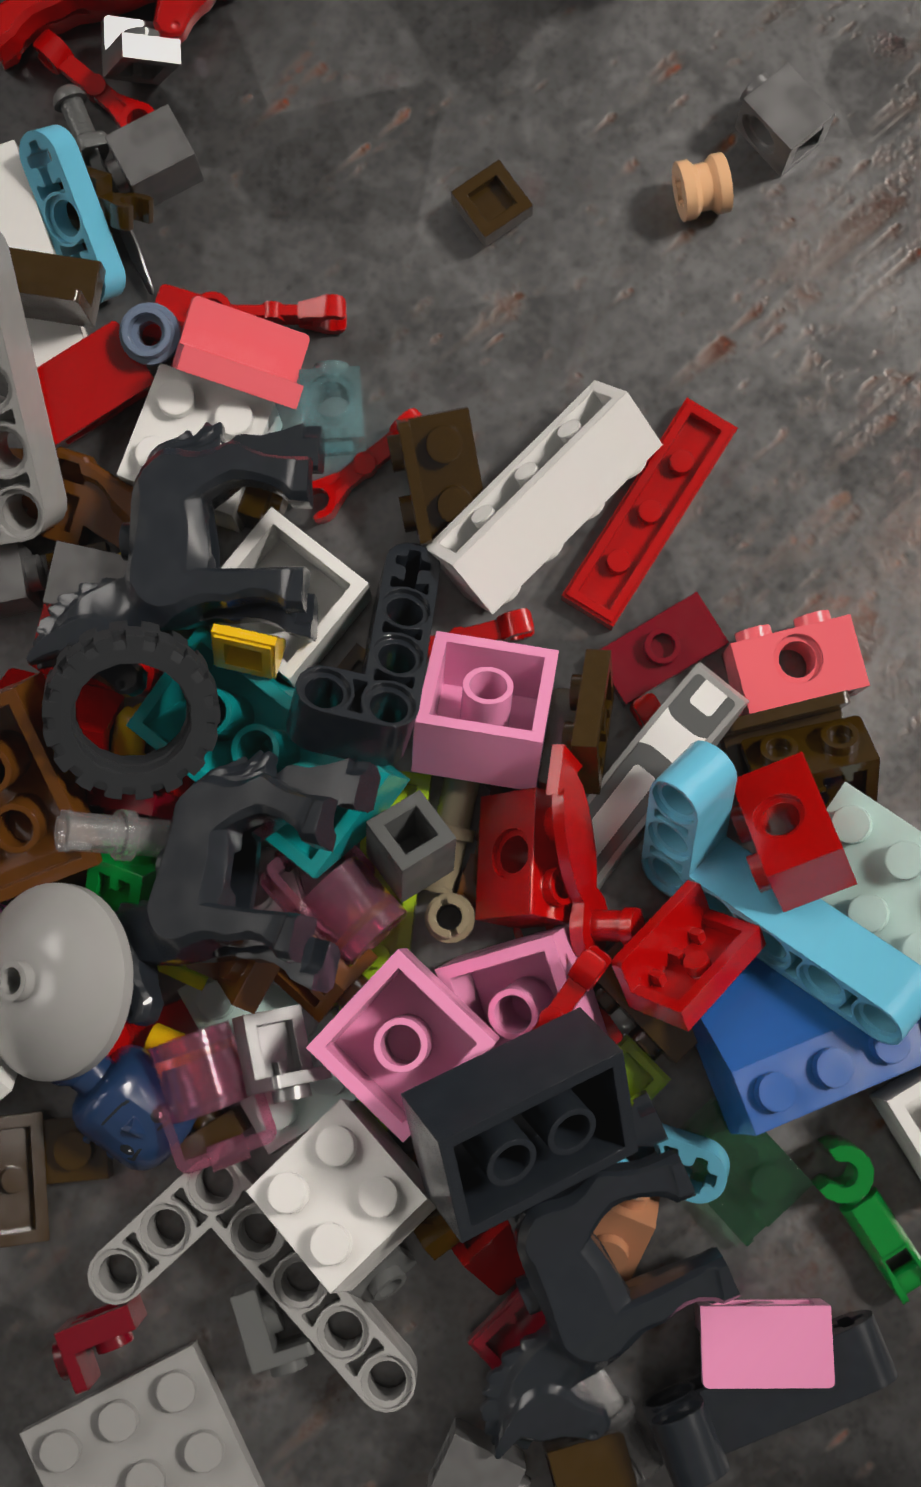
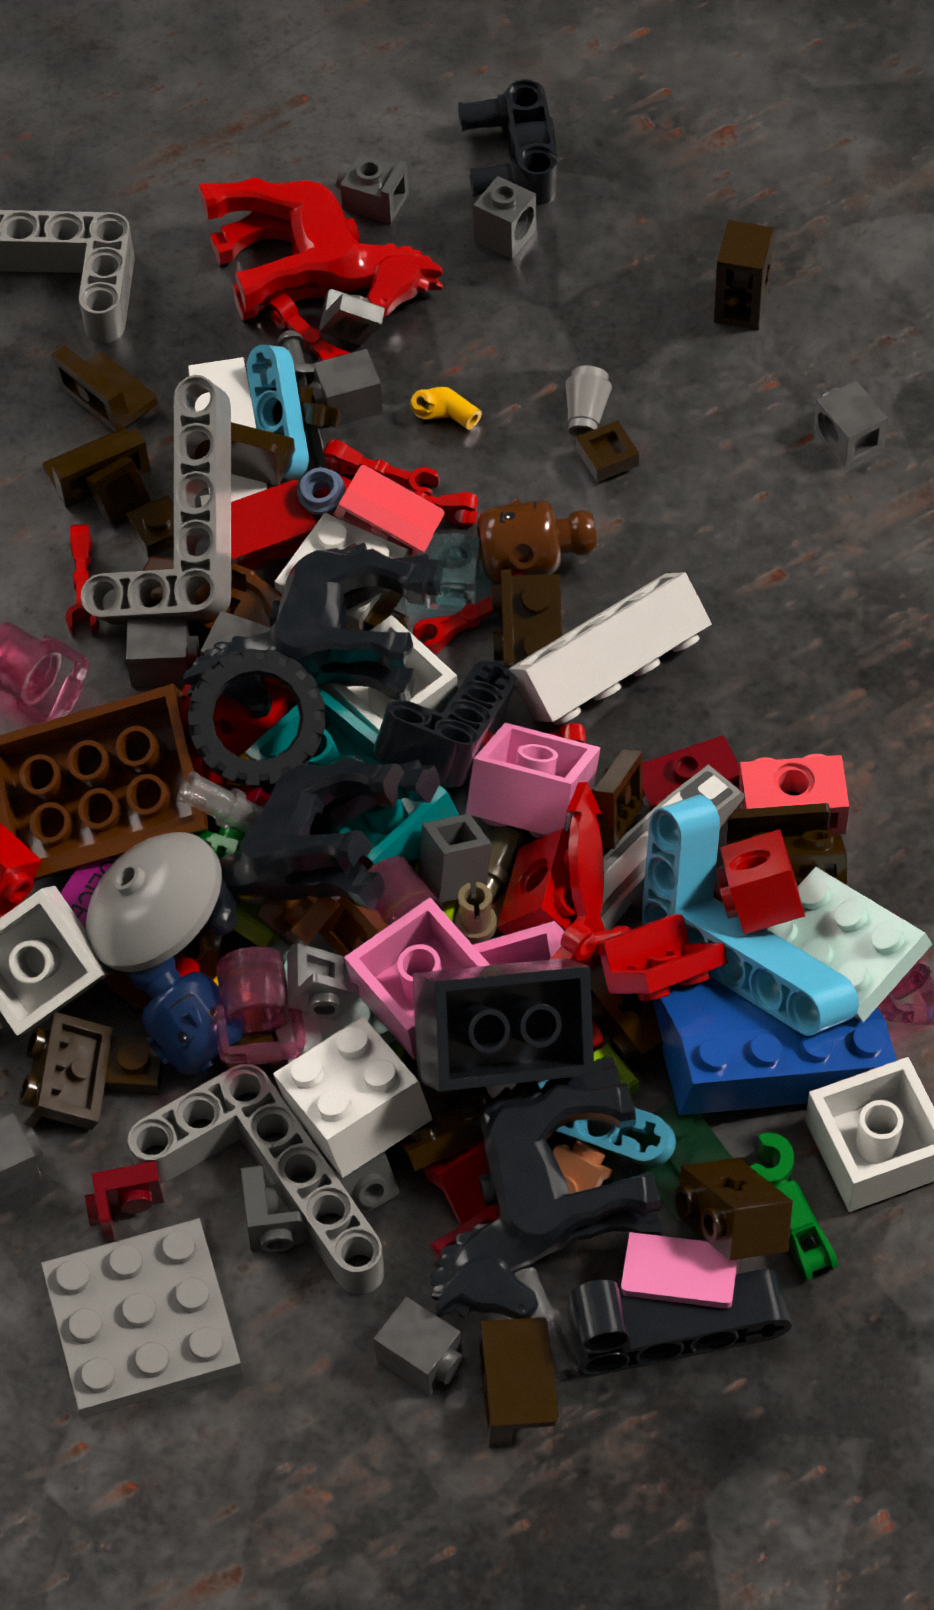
camera: 10 degrees right, 25 degrees down
yellow slope [211,623,286,679] -> none
red tile [560,397,738,630] -> none
light nougat wheel [672,152,734,222] -> none
none -> red piece [323,440,439,496]
none -> yellow arm [410,387,482,430]
none -> reddish brown piece [477,498,597,584]
none -> light grey cone [566,365,612,438]
none -> dark brown brick [674,1158,793,1261]

